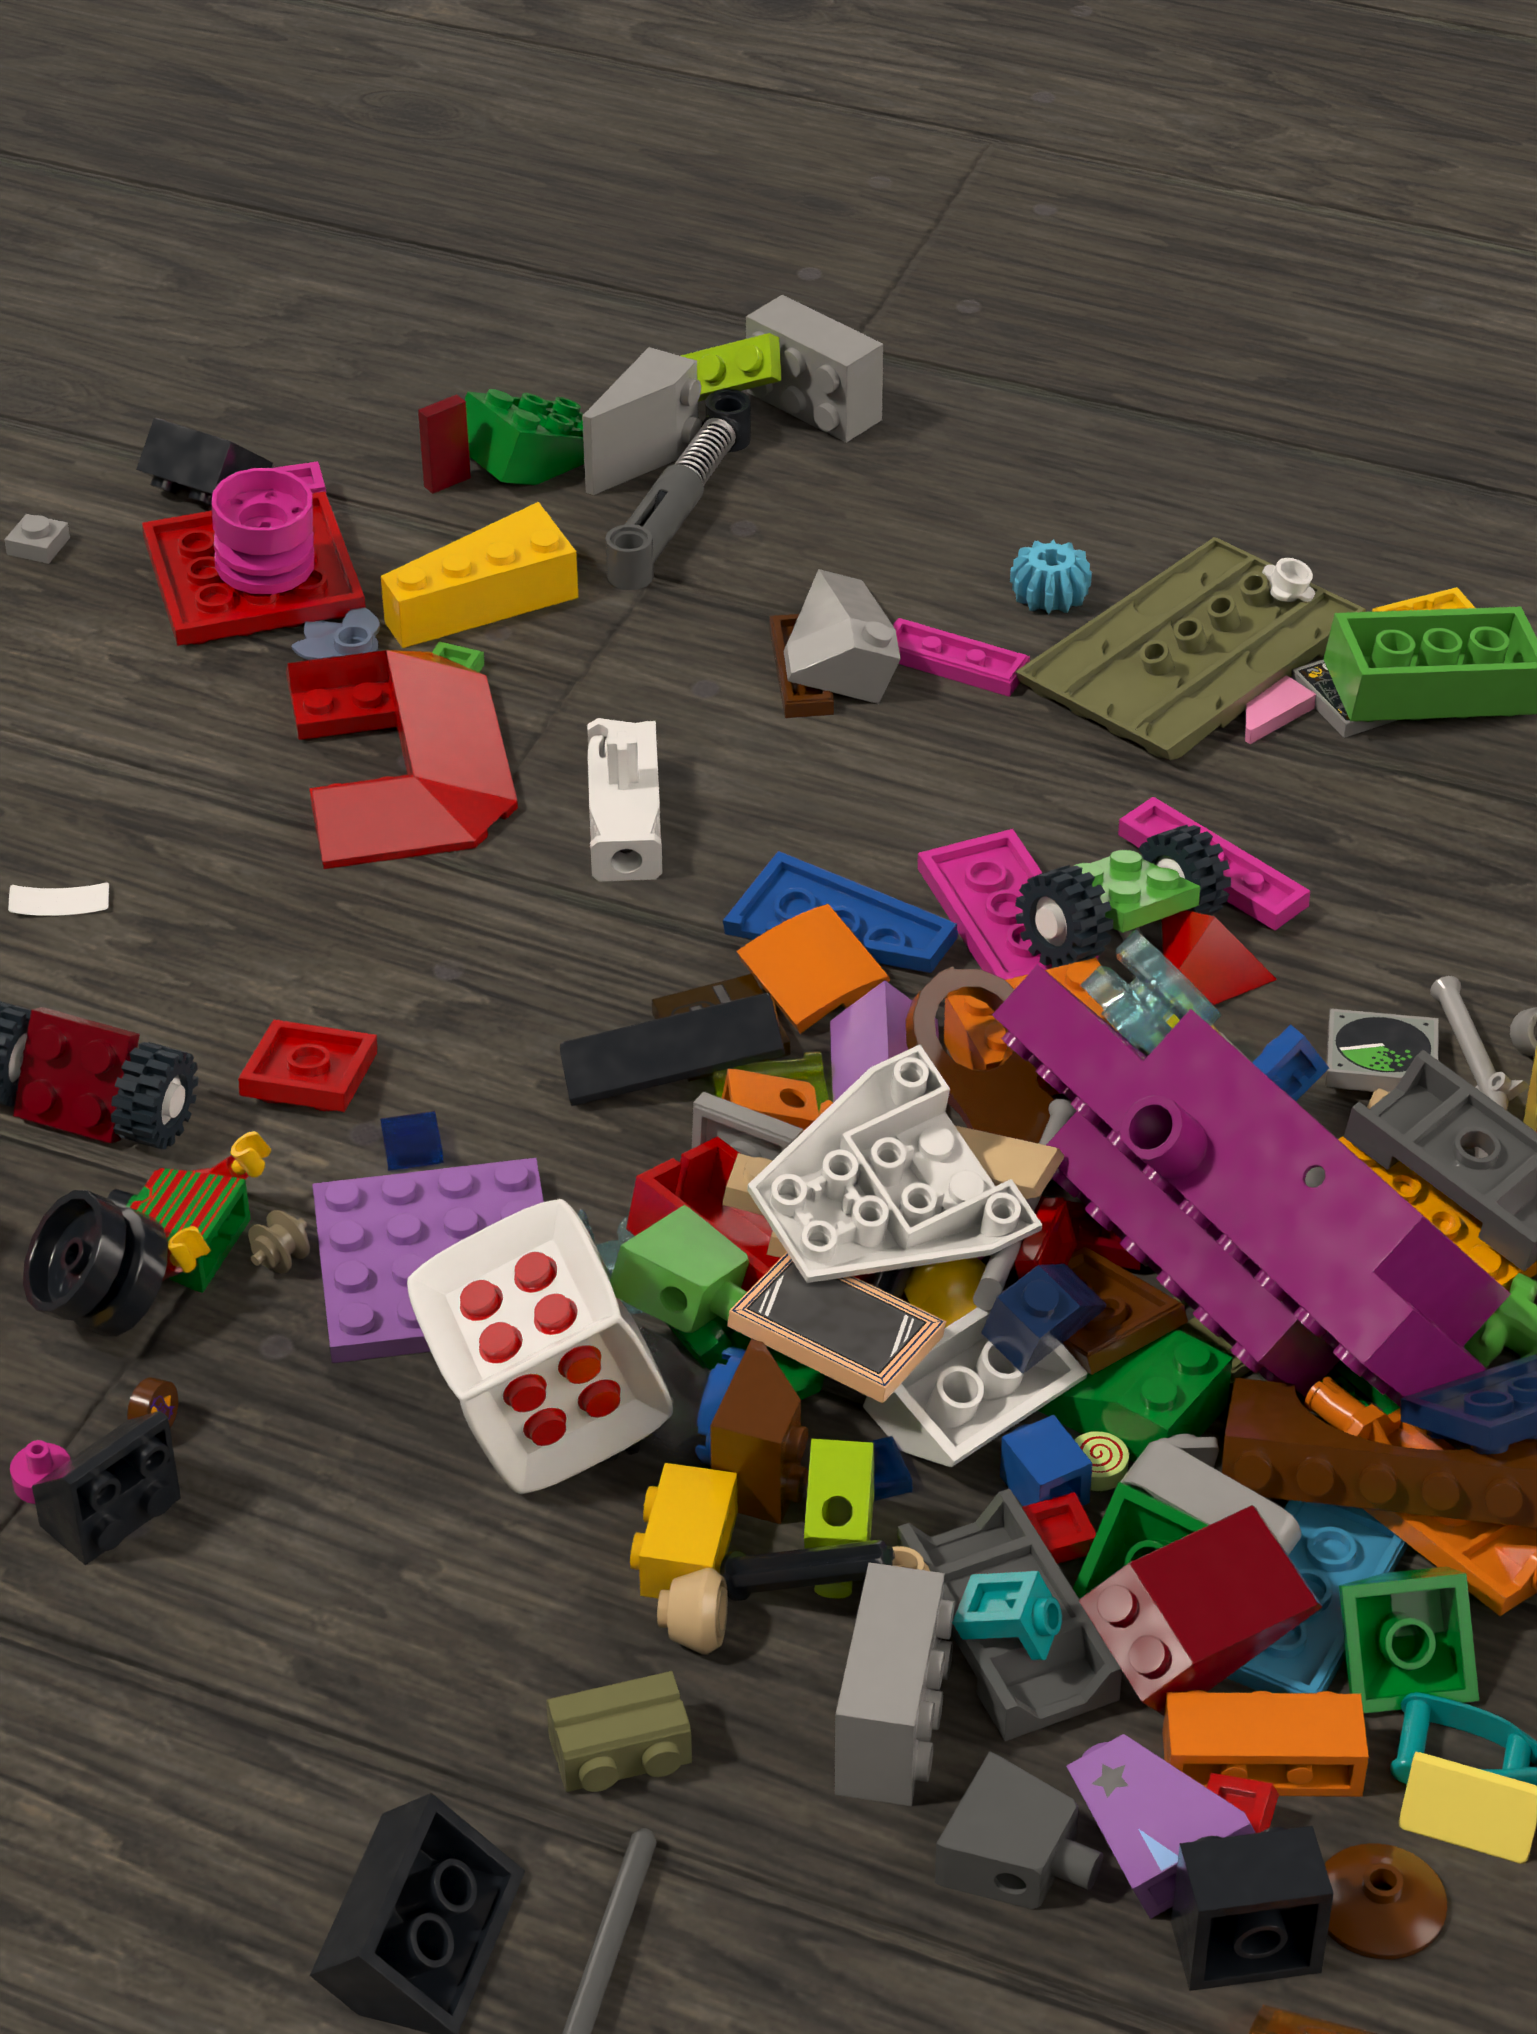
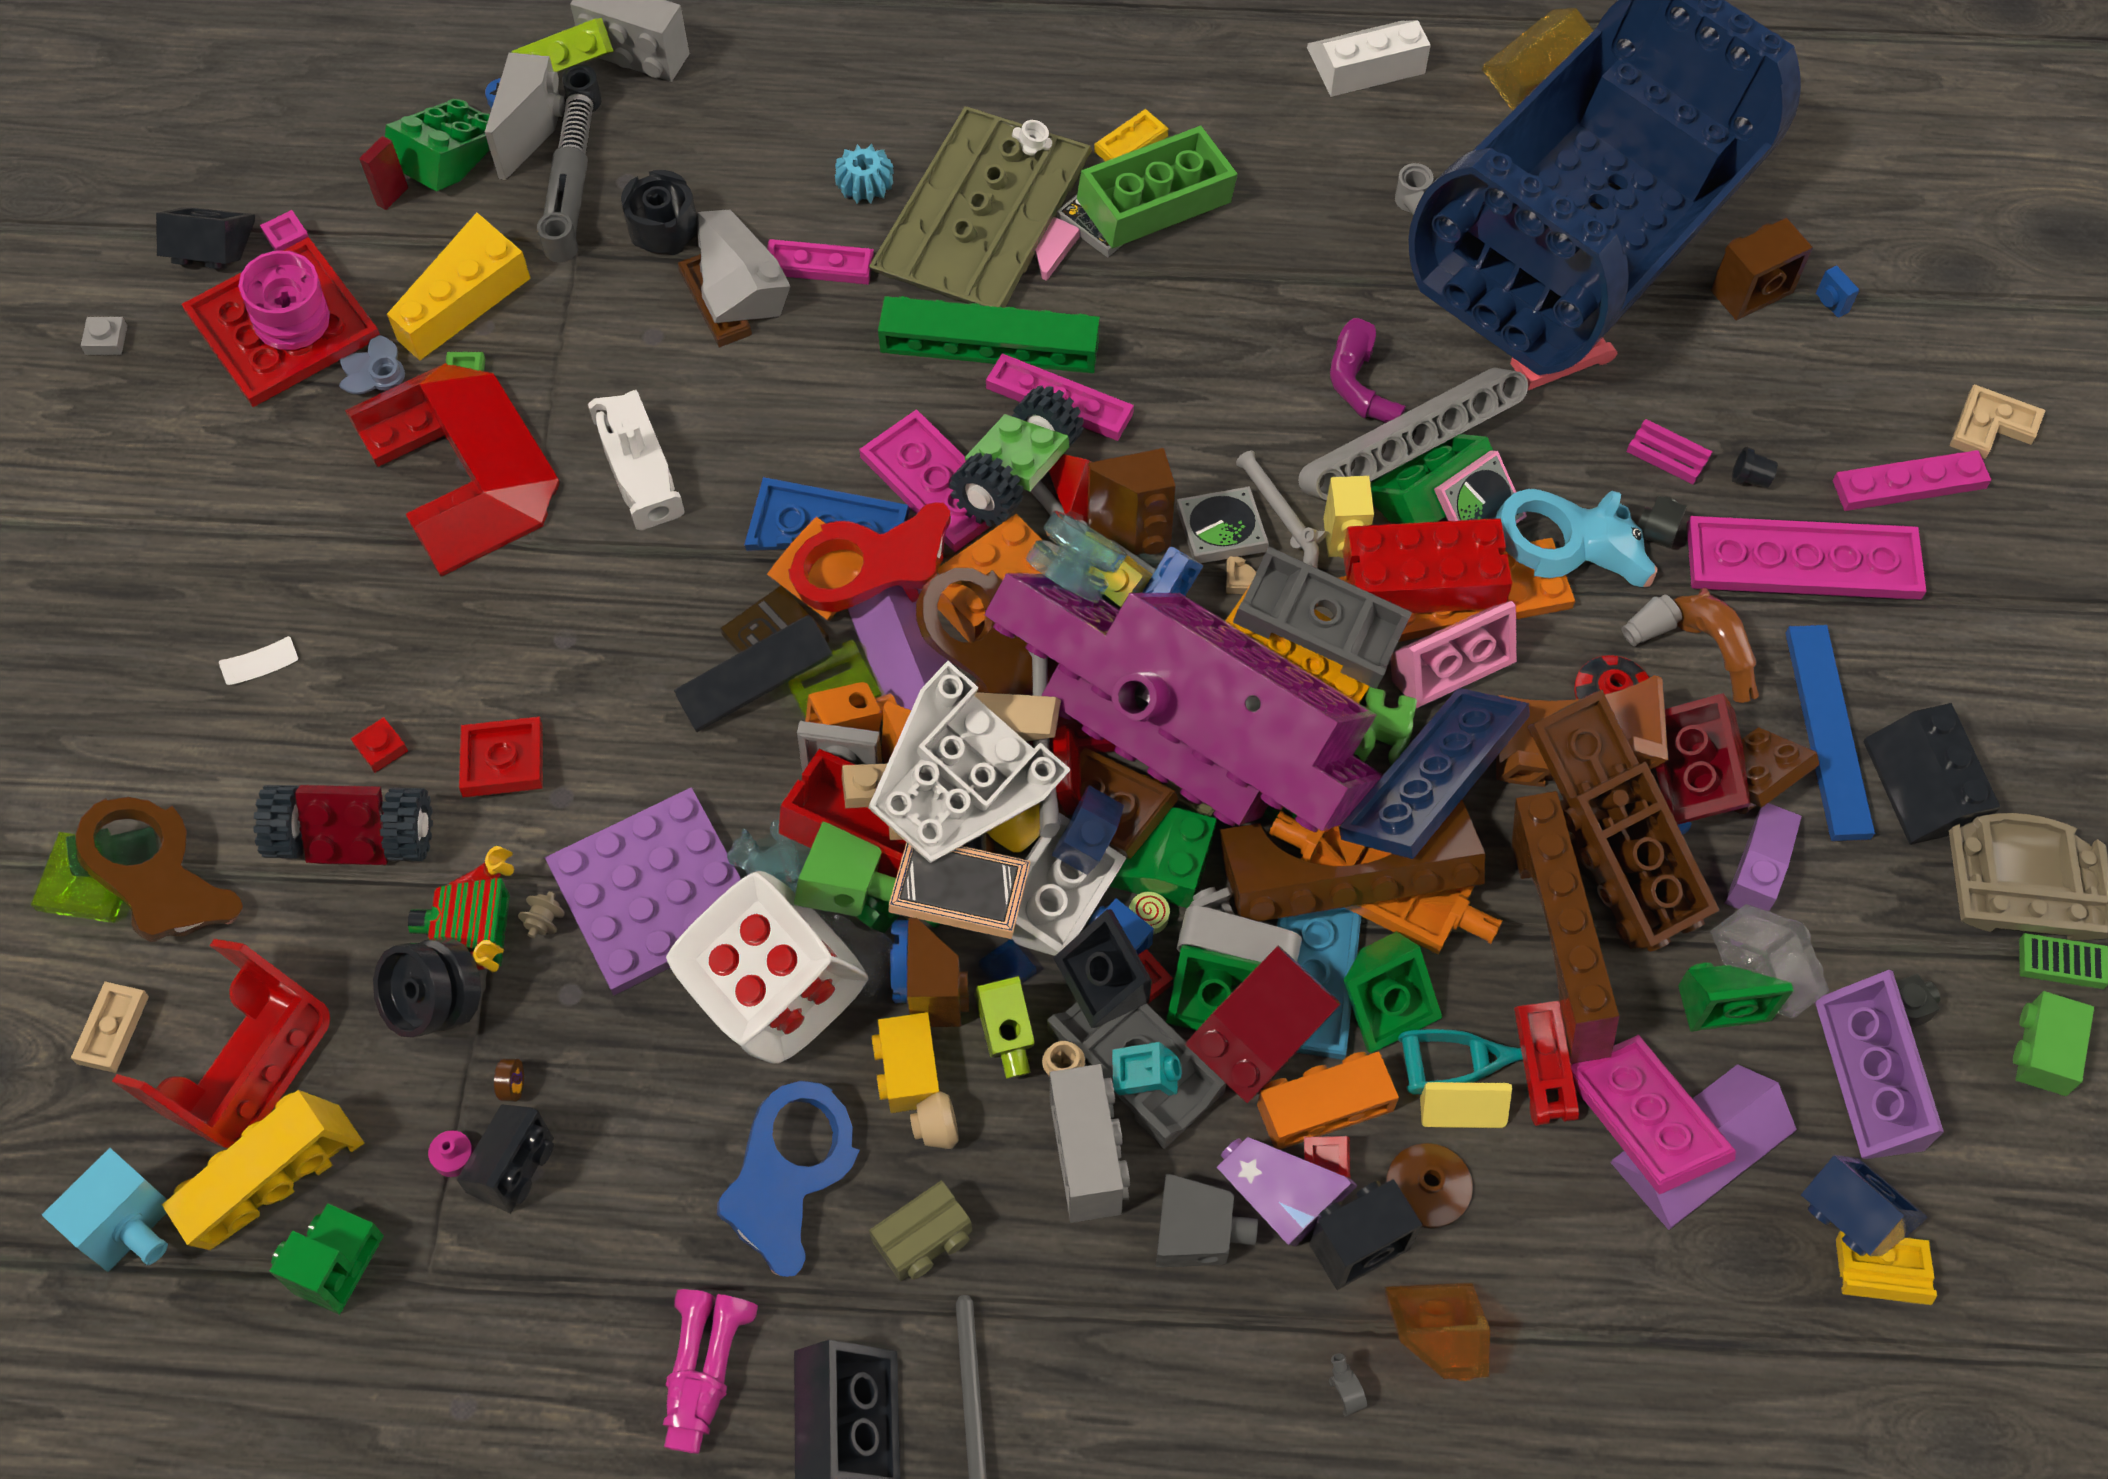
camera: 20 degrees left, 20 degrees up
clear blue tile [380,1111,444,1171] -> none
black axle [720,1539,895,1601] -> none
none -> red plate [350,717,408,773]
none -> black brick [621,170,697,255]
none -> dark pink piece [663,1289,758,1454]
none -> blue animal [717,1081,860,1277]
none -> red animal [788,502,951,612]
none -> green brick [878,296,1100,374]
none -> black slope [1053,909,1152,1028]
none -> reddish brown slope [1087,448,1176,555]

